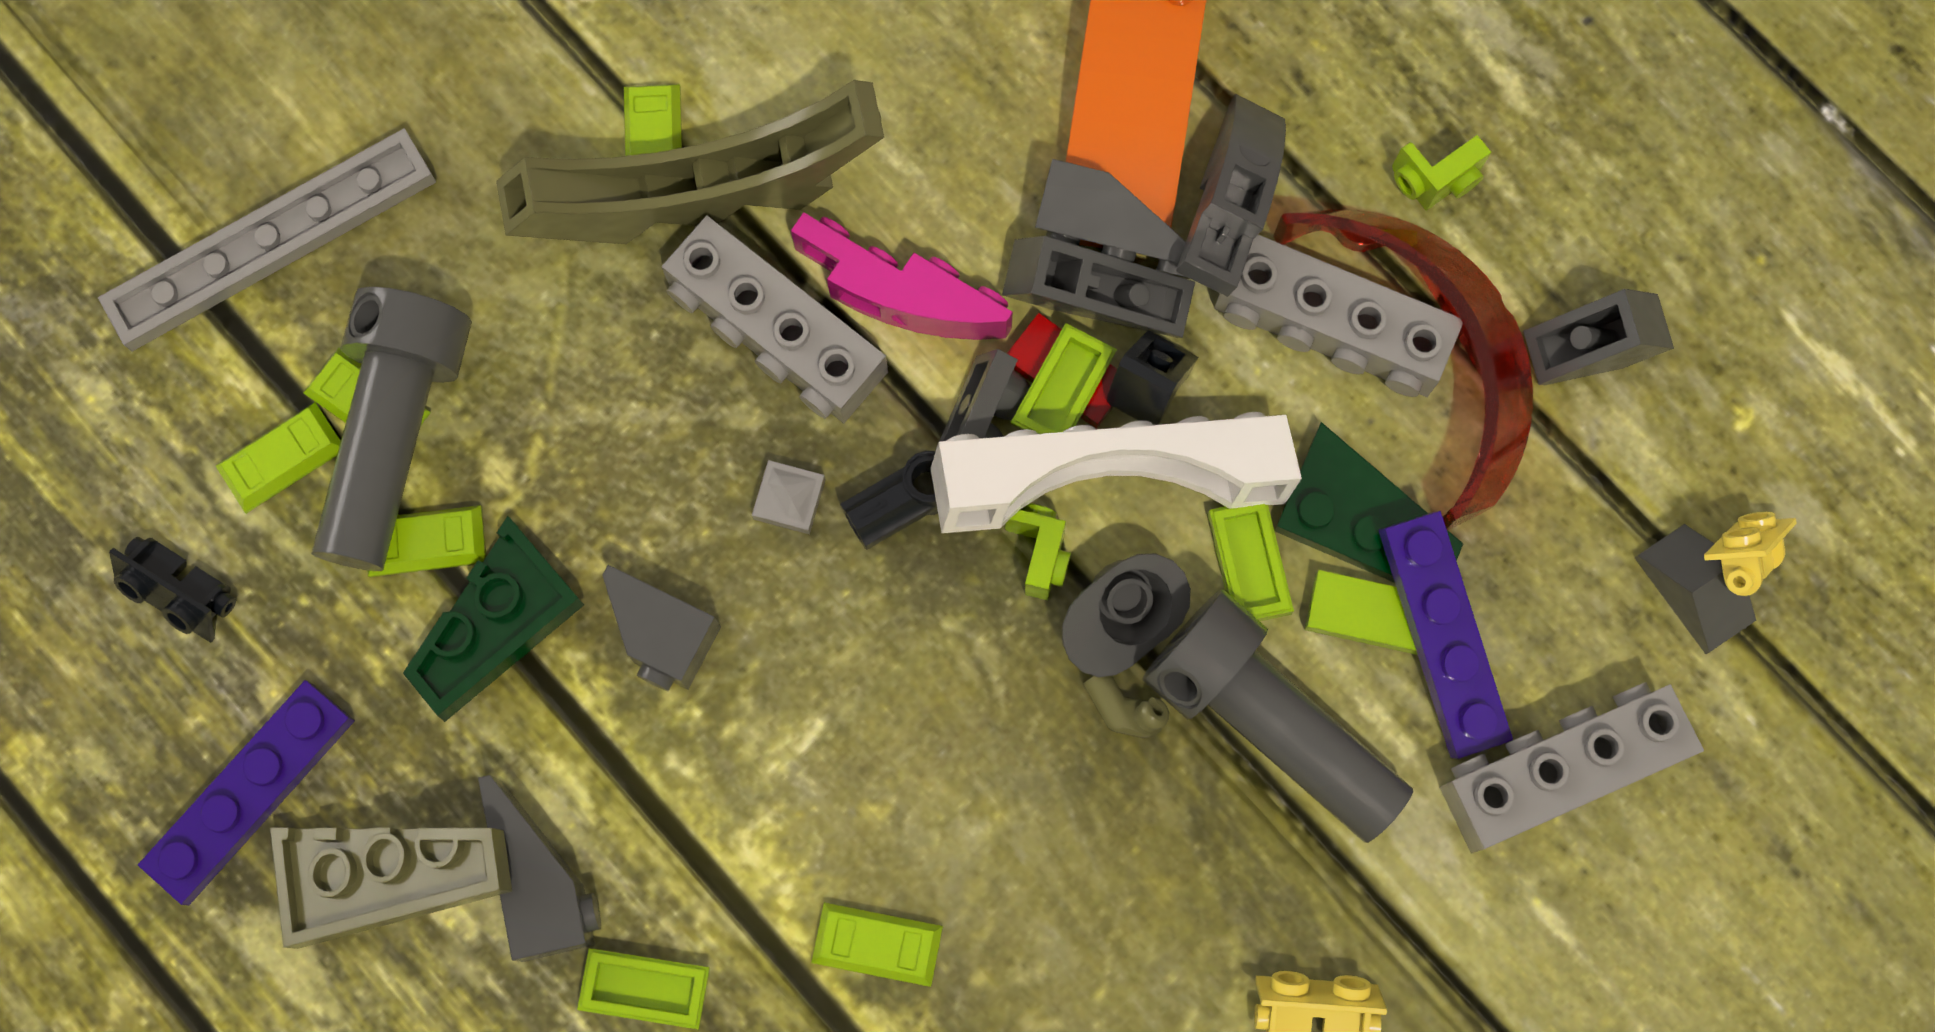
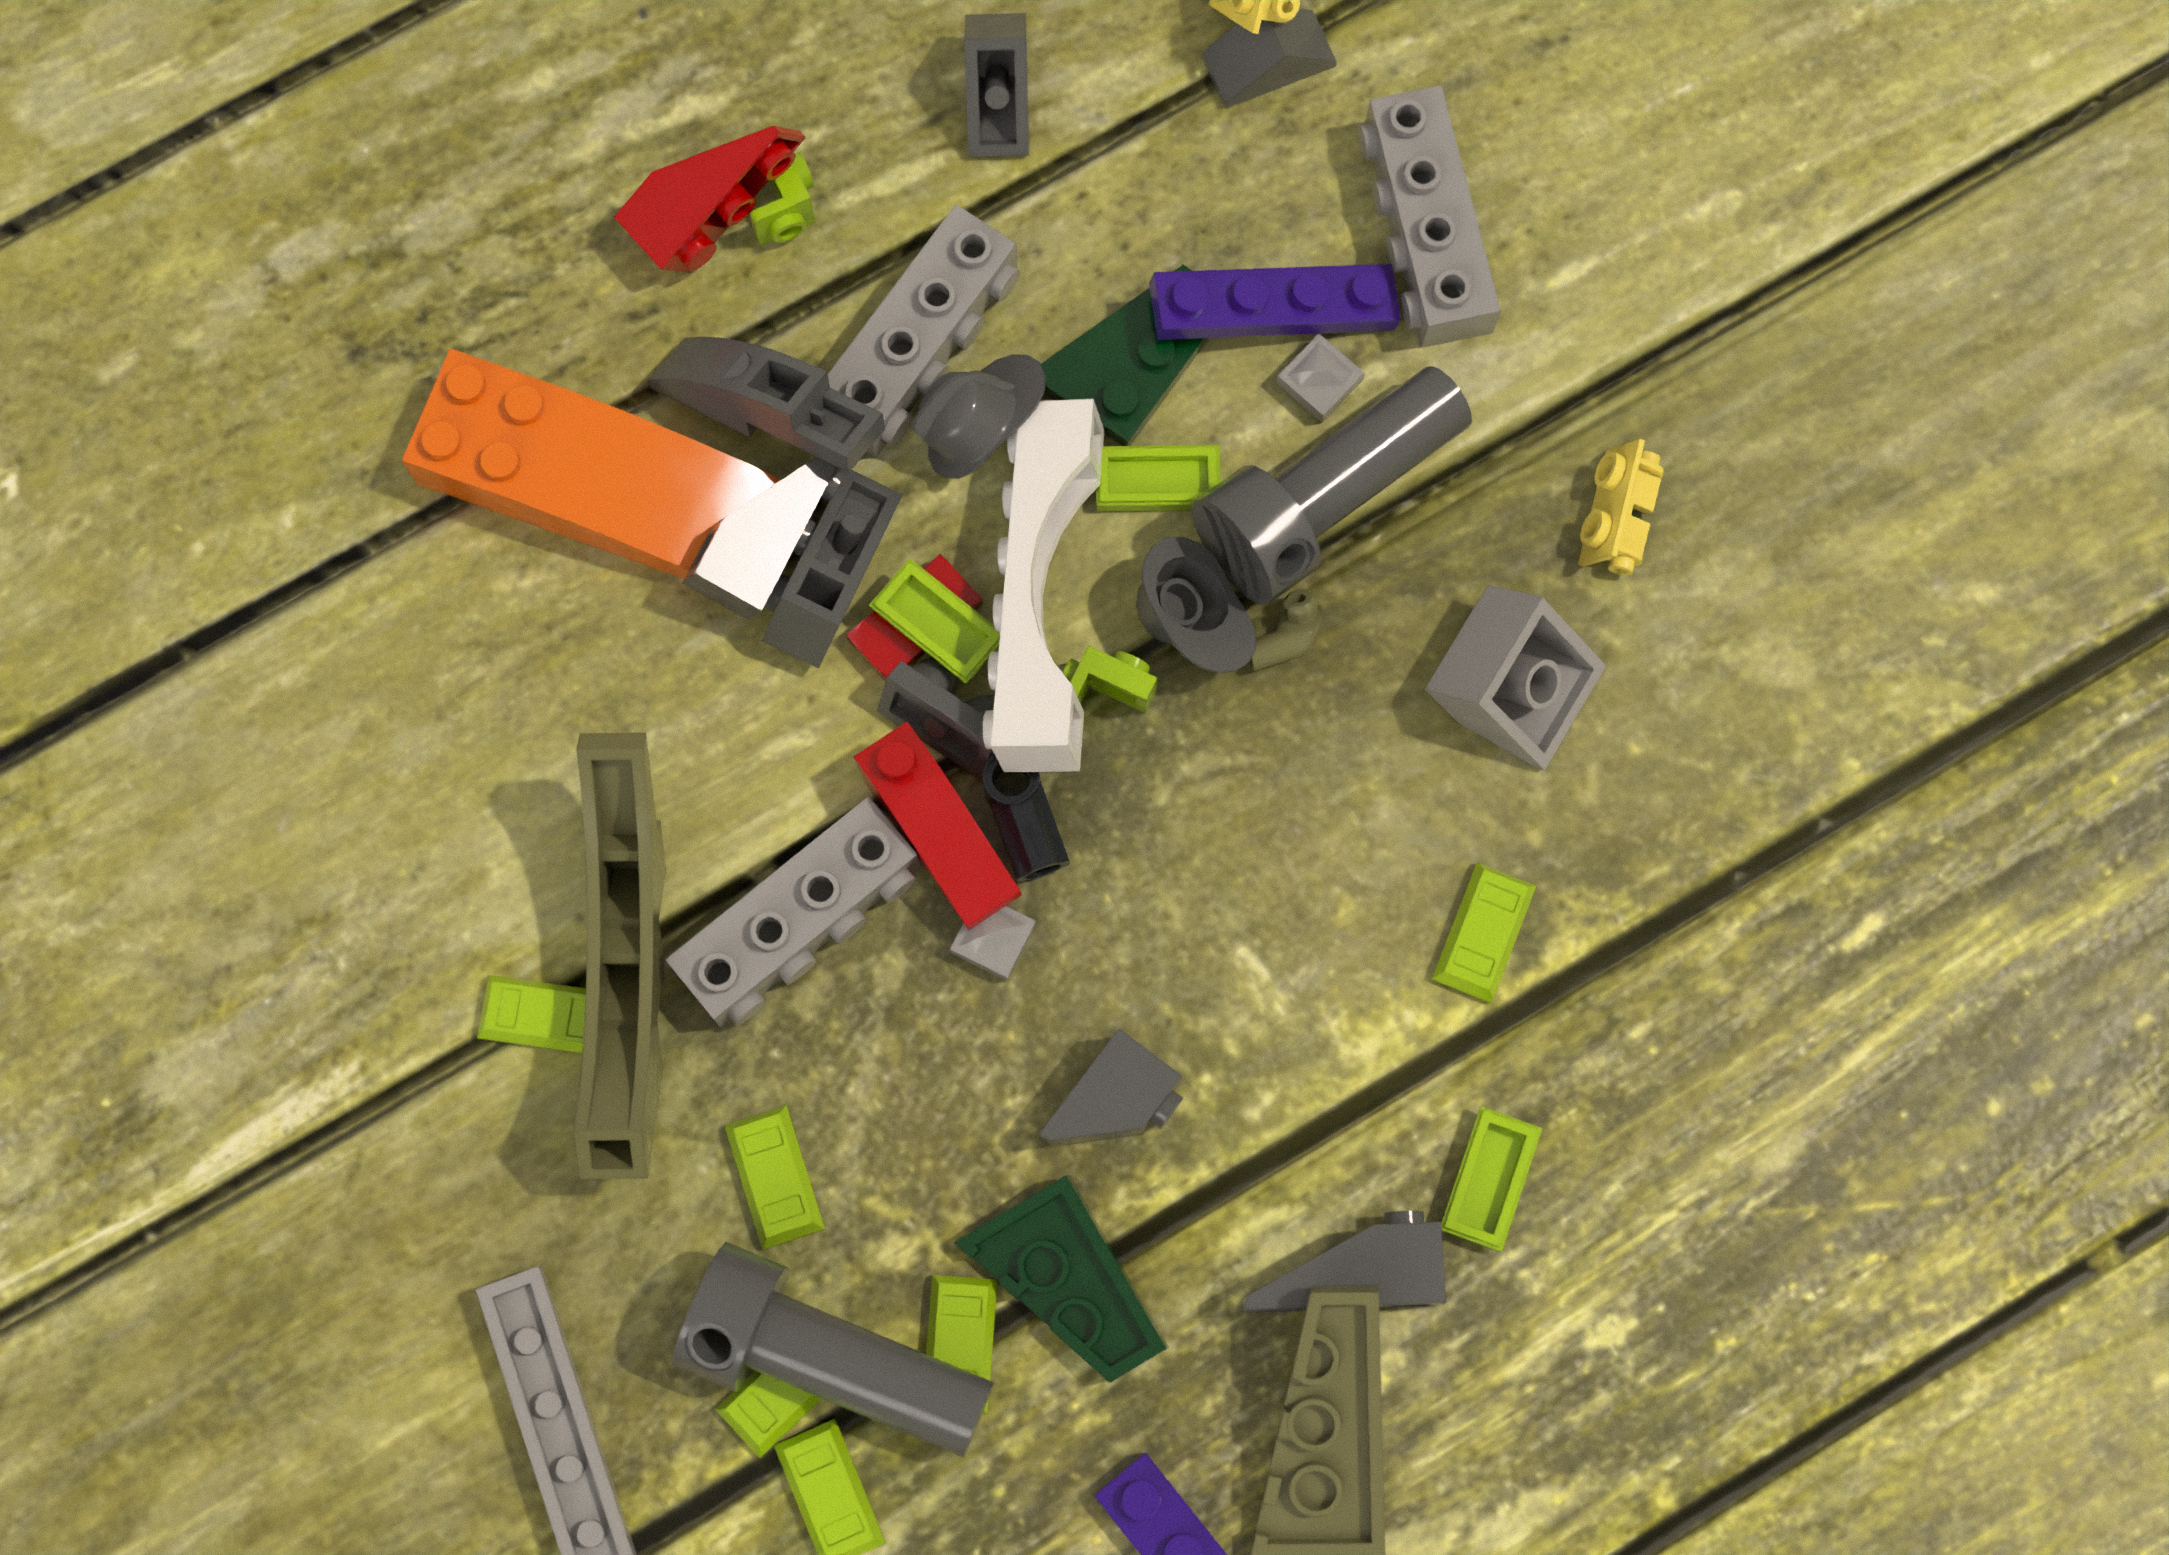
camera: 80 degrees left, 0 degrees up
dark pink slope [791,212,1013,340] -> none
black slope [1106,330,1199,425] -> none
clear red windscreen [1273,209,1533,530] -> none
lime tile [1305,570,1418,655] -> none
none -> red slope [614,125,806,272]
none -> lime tile [724,1105,825,1250]
none -> red slope [853,722,1022,931]
none -> dark grey piece [911,354,1046,479]
none -> light grey tile [1276,334,1365,423]
none -> light grey slope [1425,585,1606,770]

